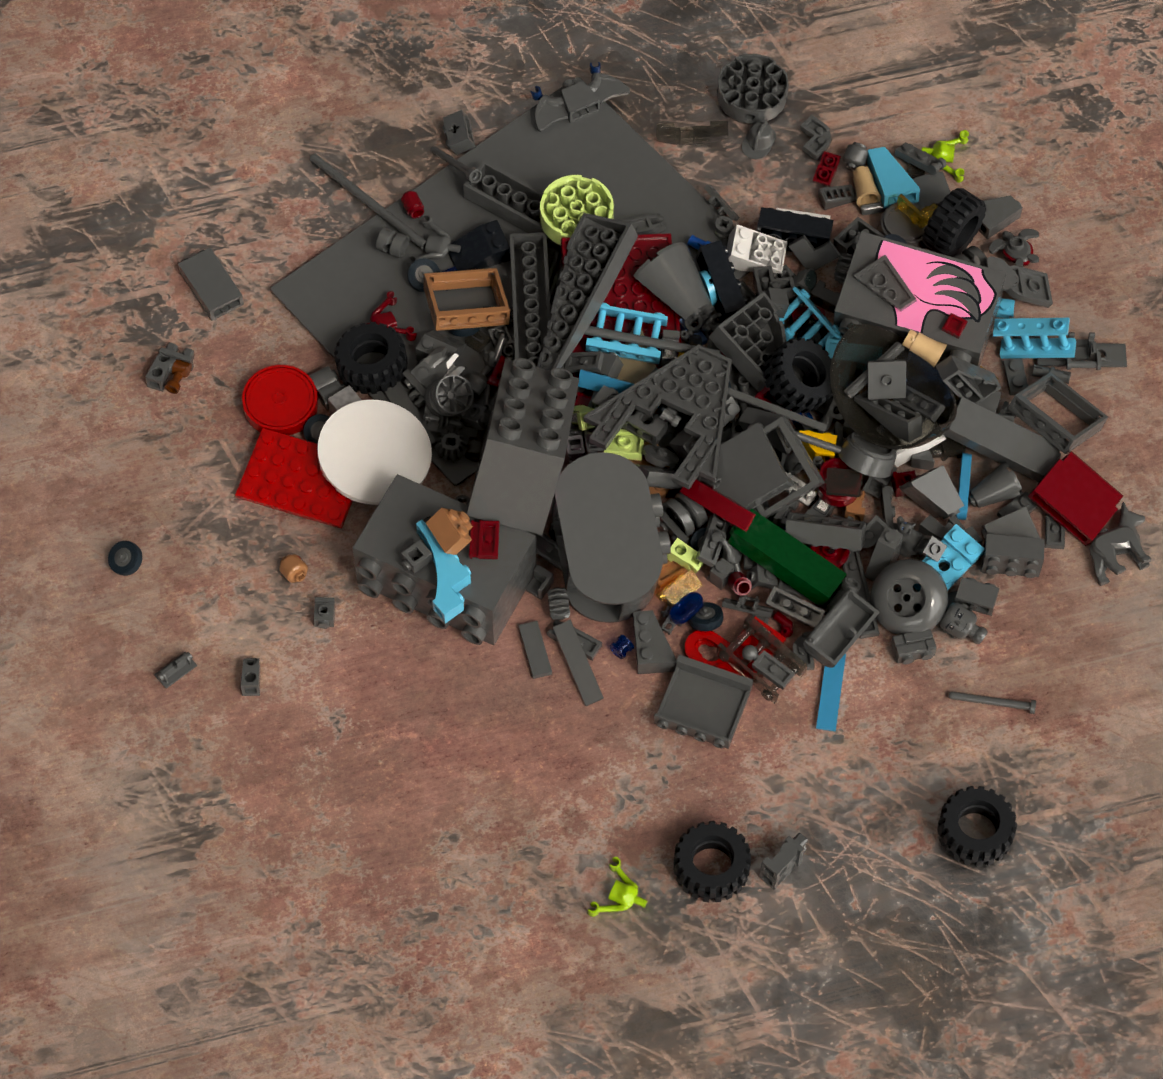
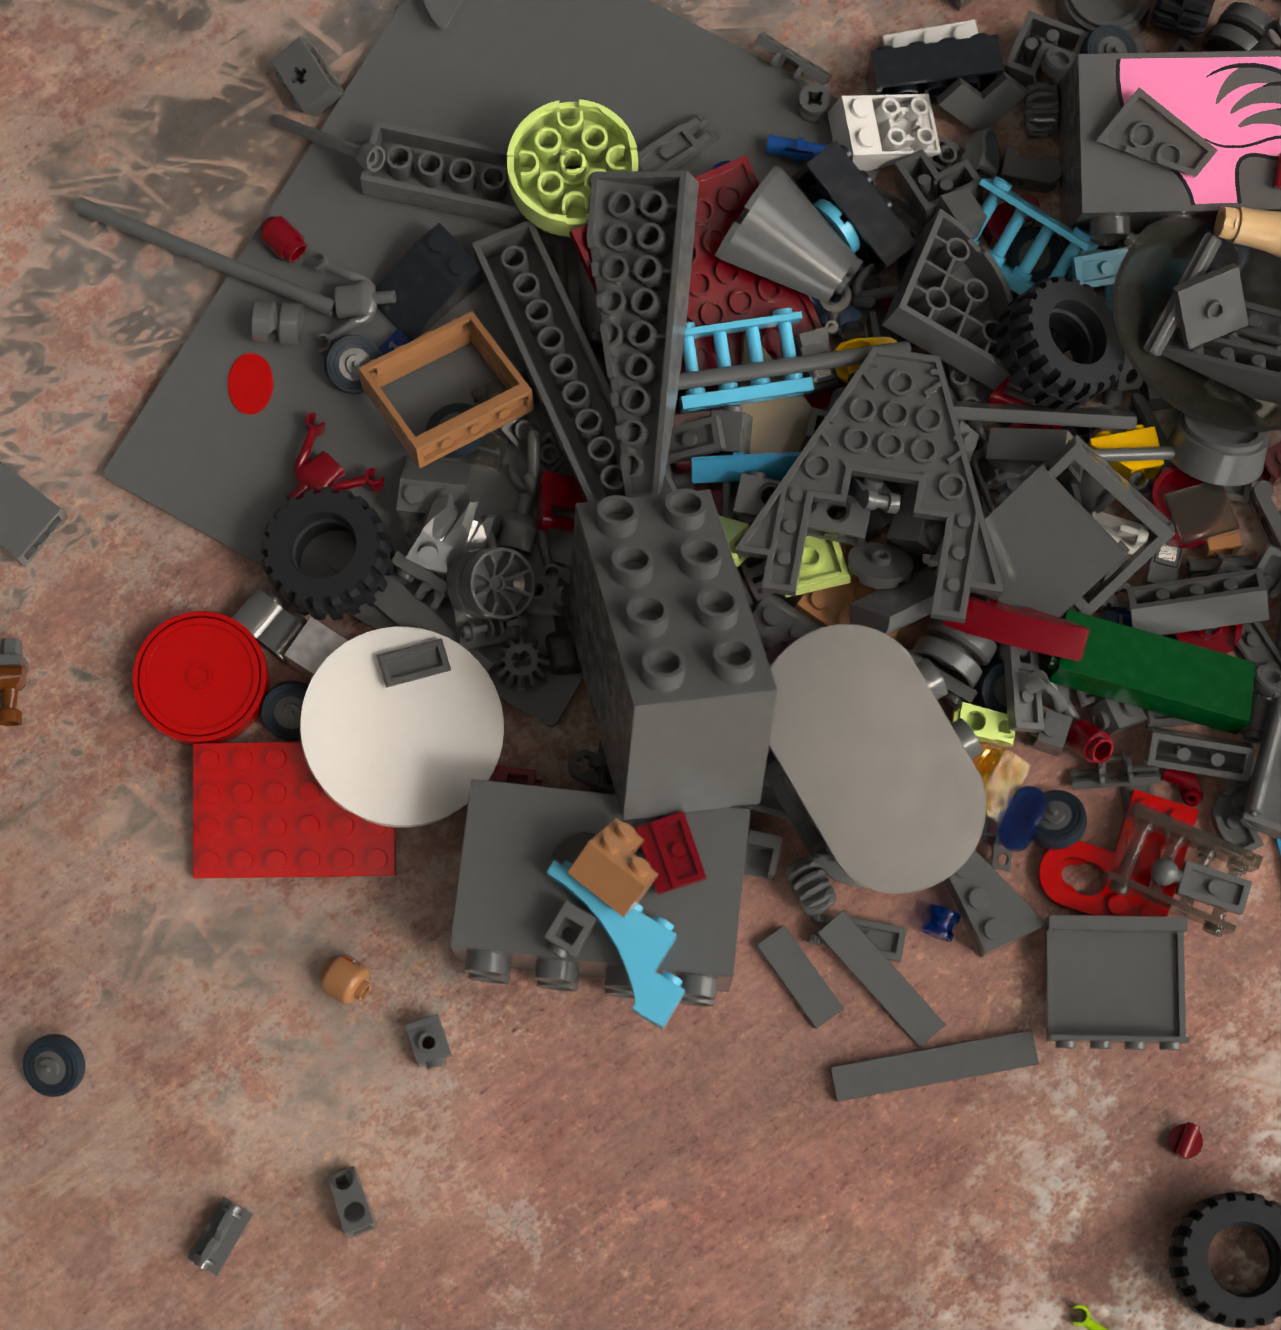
camera: 20 degrees left, 15 degrees up
none -> red sticker [228,353,273,415]
none -> dark grey tile [377,638,451,688]
none -> dark grey tile [830,1030,1039,1102]
none -> dark red plate [1168,1122,1203,1159]

